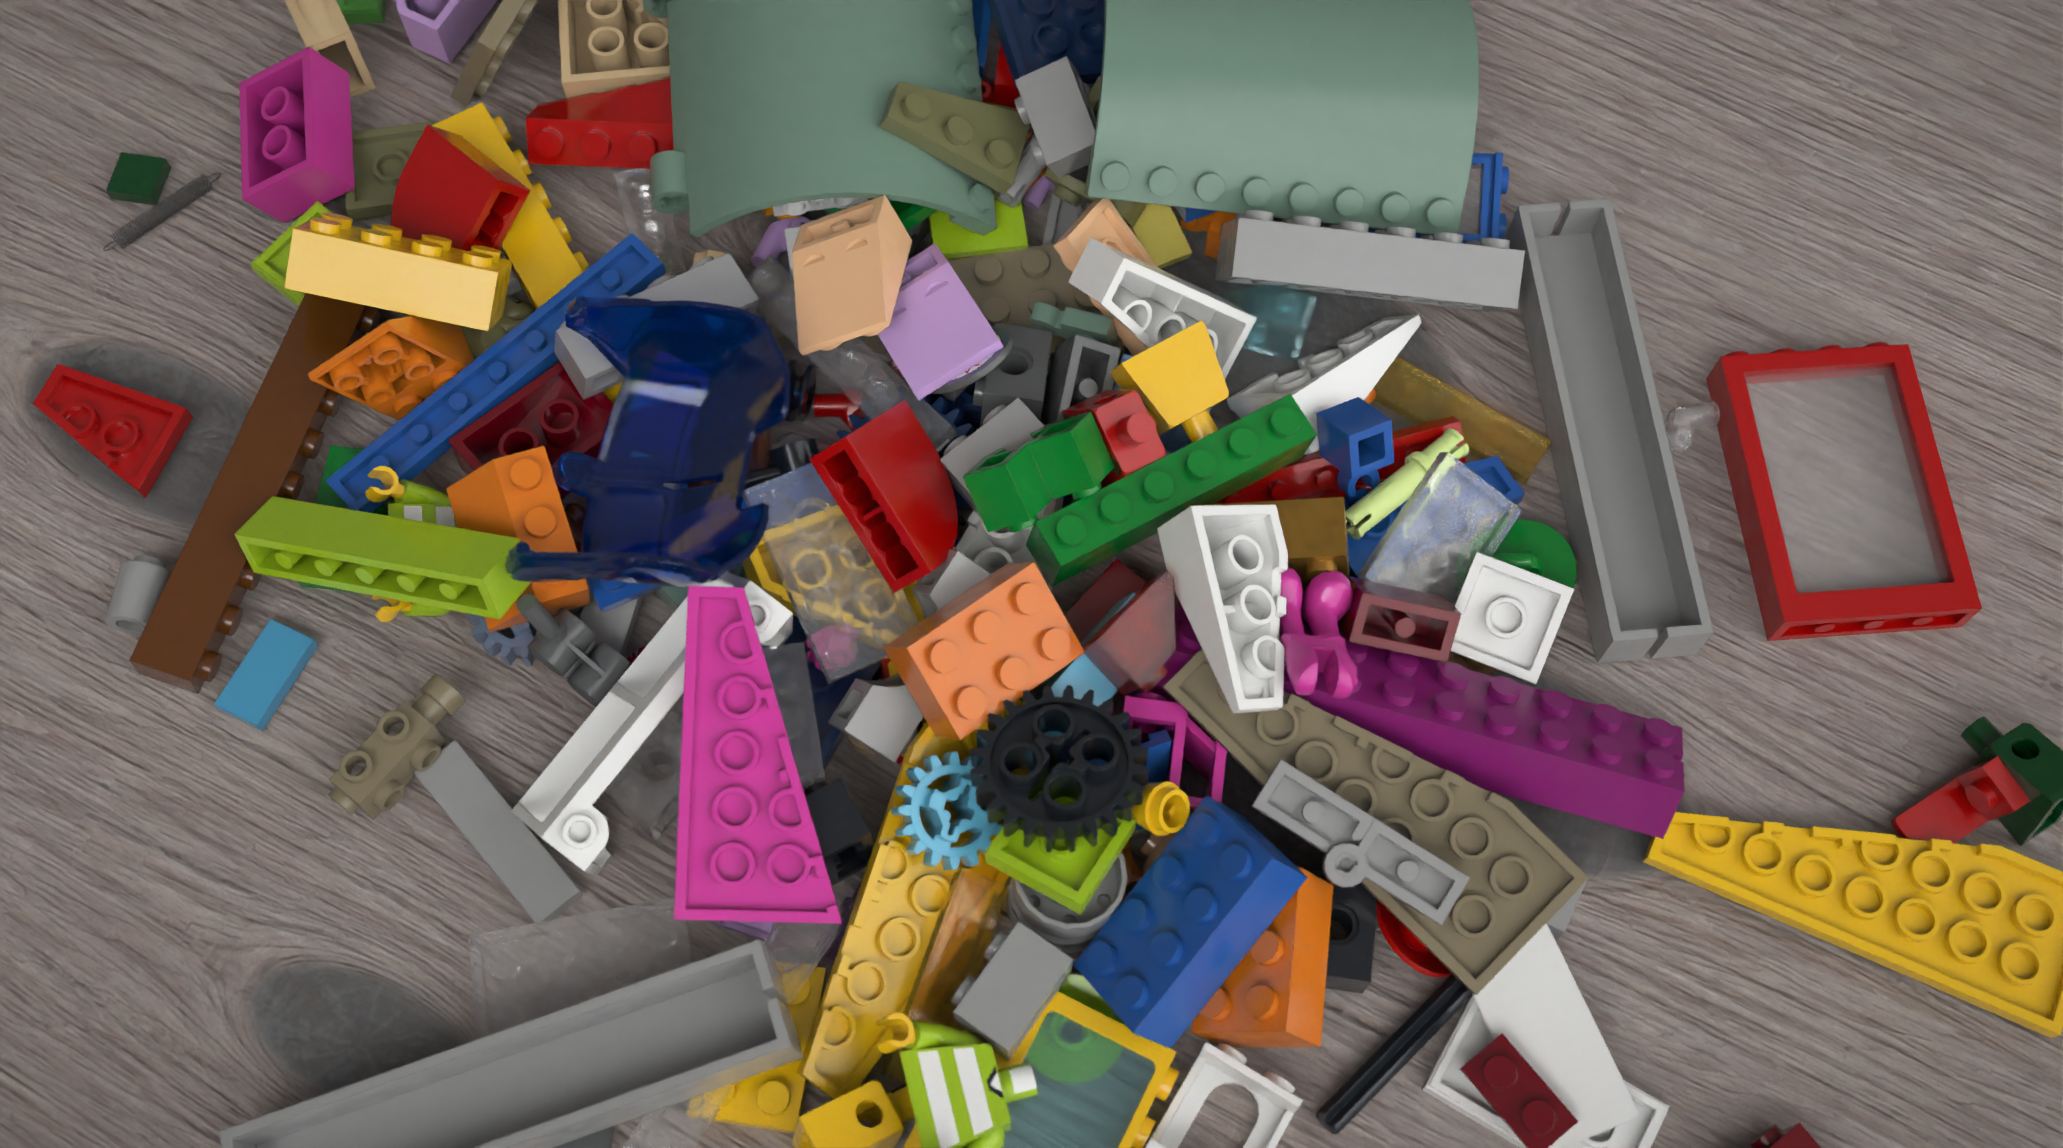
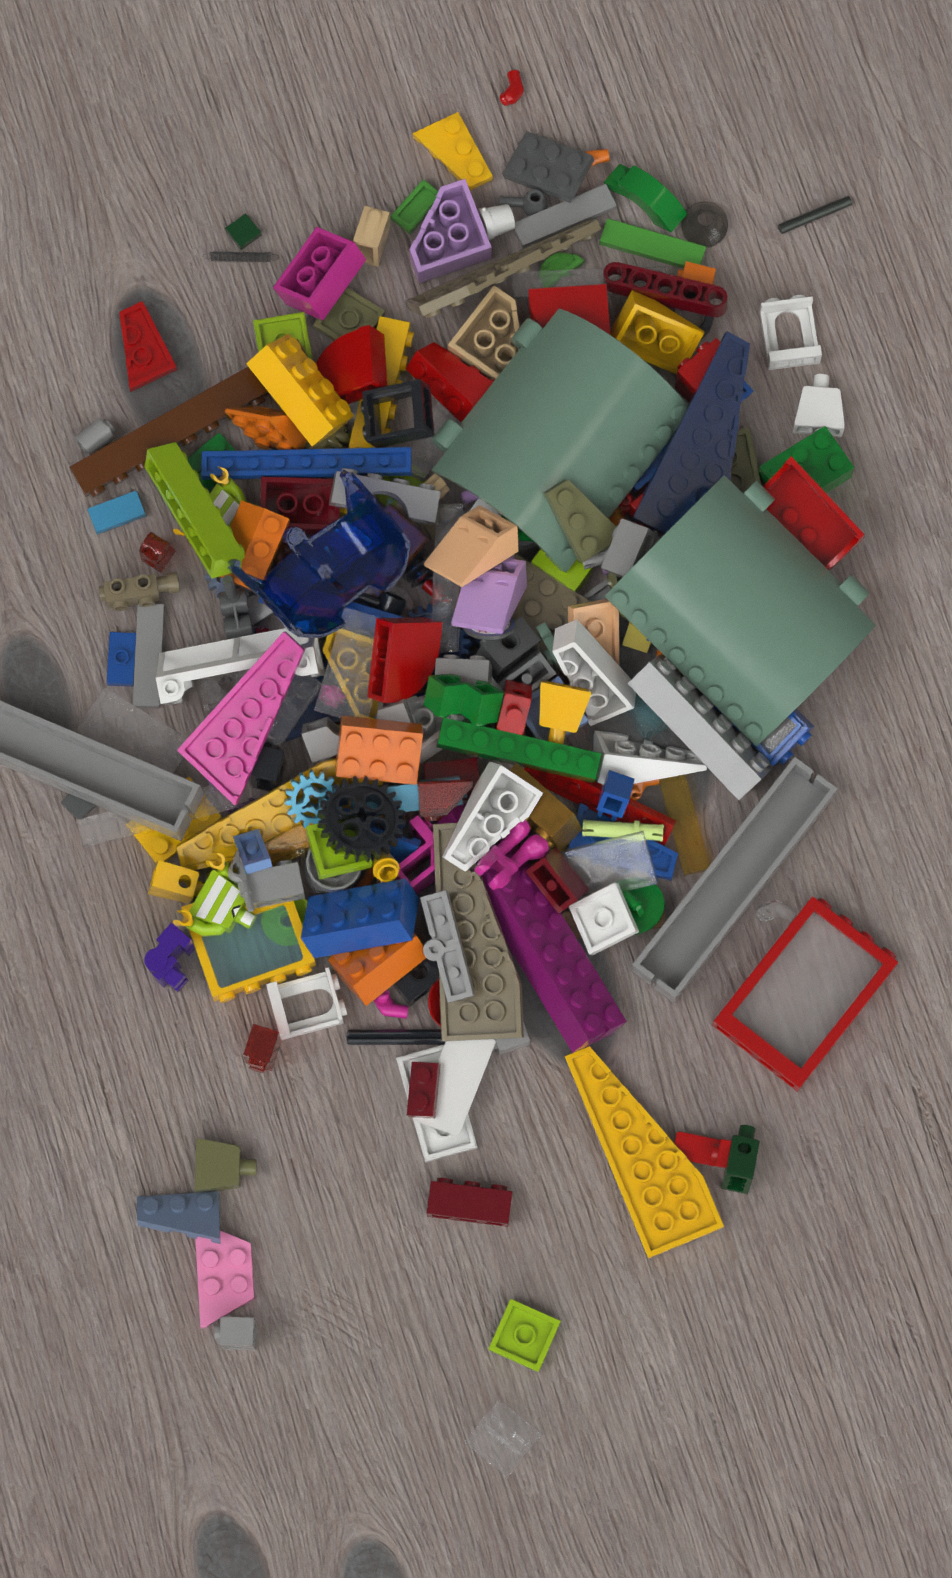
camera: 45 degrees right, 10 degrees up
none -> blue plate [107,632,136,687]
none -> clear red leg [139,532,175,573]
none -> light grey hand [228,851,254,912]
none -> medium blue plate [233,829,272,875]
none -> black window [360,379,435,448]
none -> dark pink arm [374,990,409,1019]

